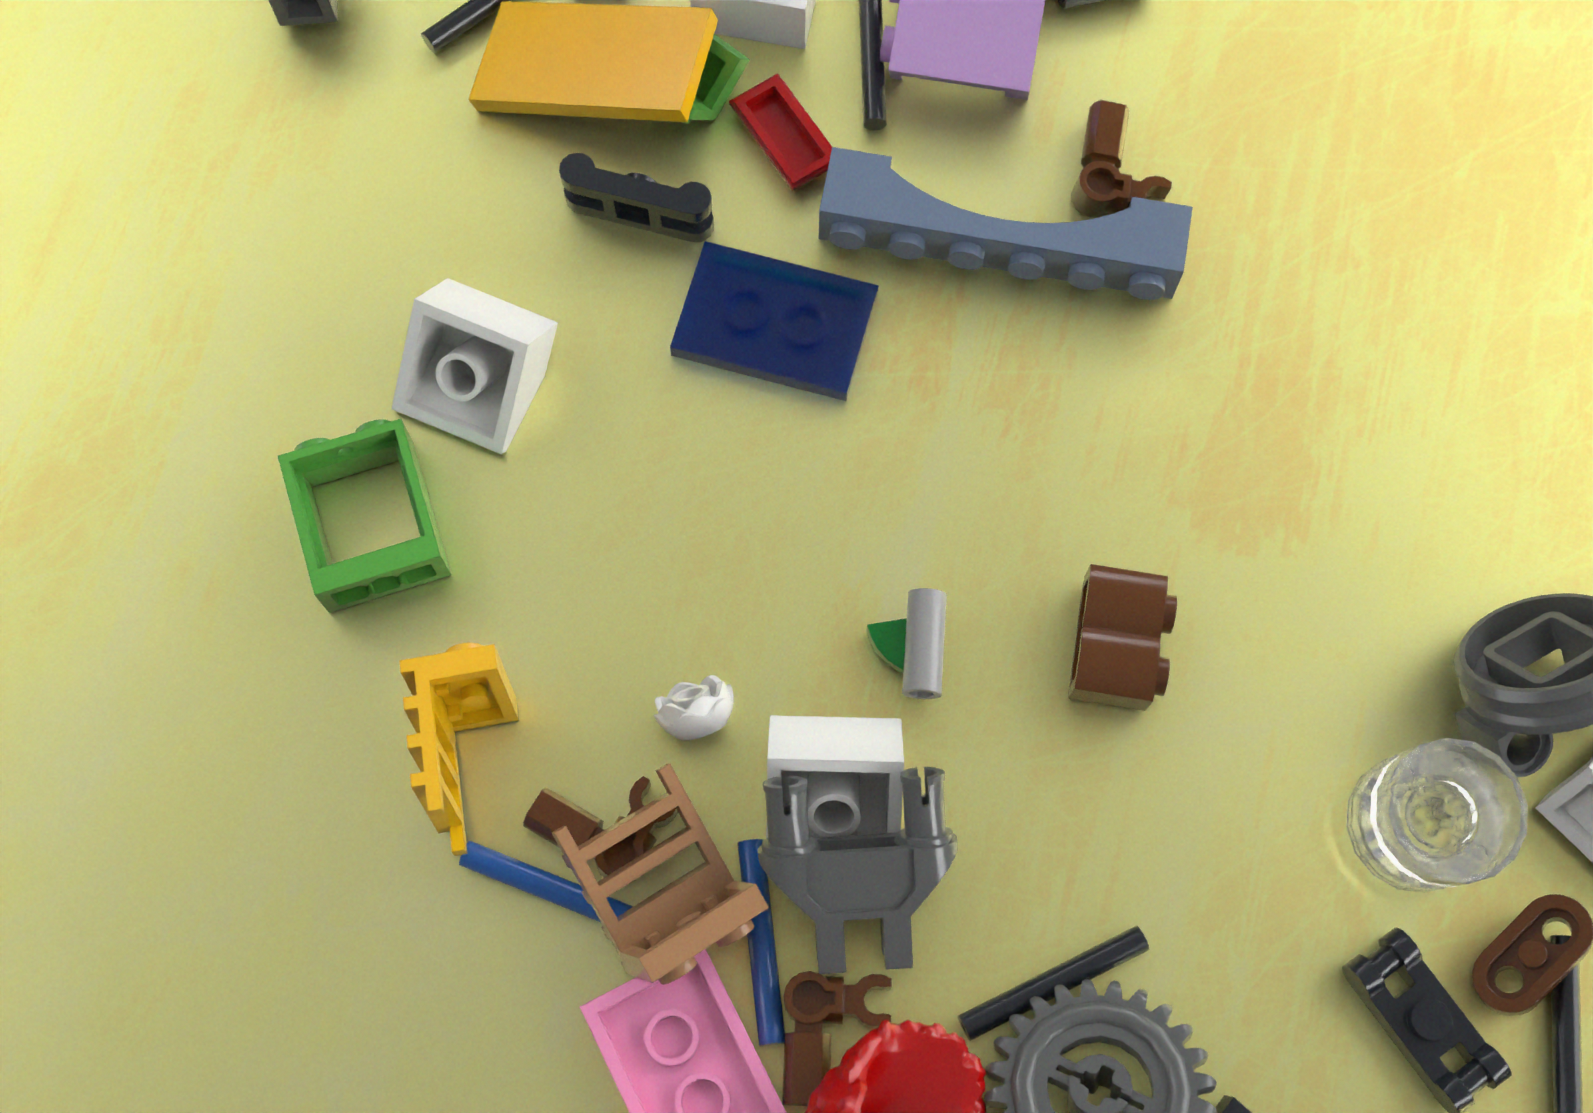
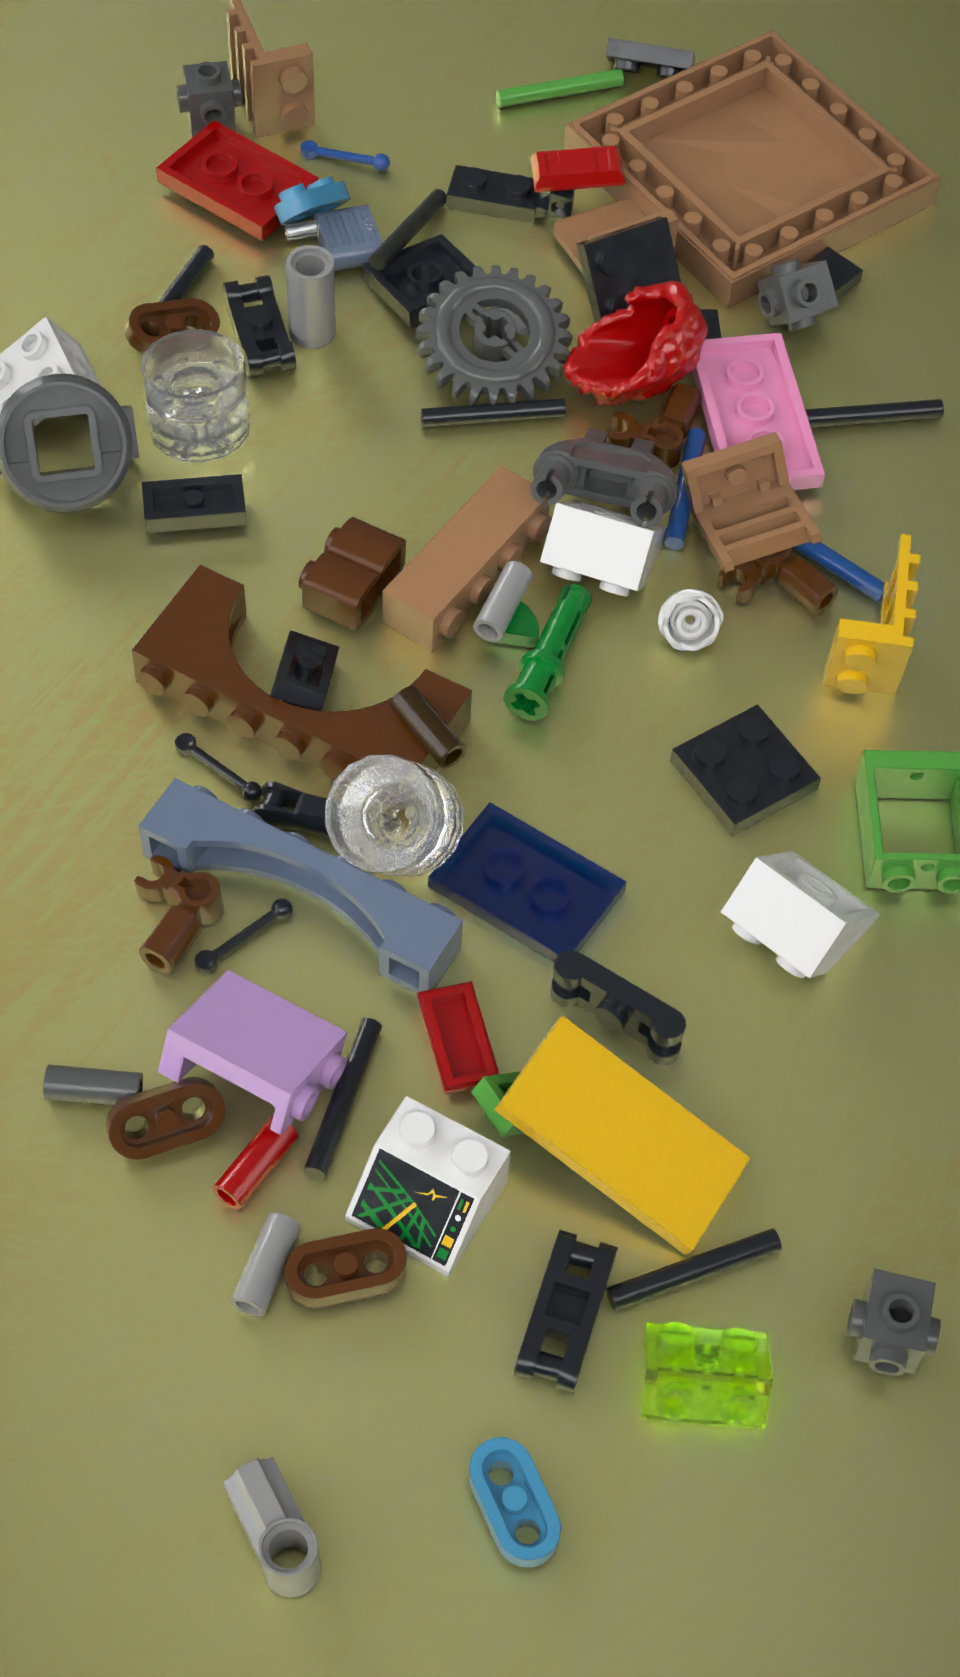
camera: 165 degrees left, 15 degrees down
none -> reddish brown arch [132,565,472,812]
none -> black plate [142,474,247,533]
none -> black hinge [175,733,262,802]
none -> black hinge [195,898,293,975]
none -> black bar [253,781,356,842]
none -> black plate [270,630,339,711]
none -> light grey pin [286,245,336,349]
none -> clear wheel [325,755,463,877]
none -> medium nougat brick [382,466,552,652]
none -> dark brown axle [391,686,467,769]
none -> green pin [503,584,592,721]
none -> black plate [670,704,821,836]

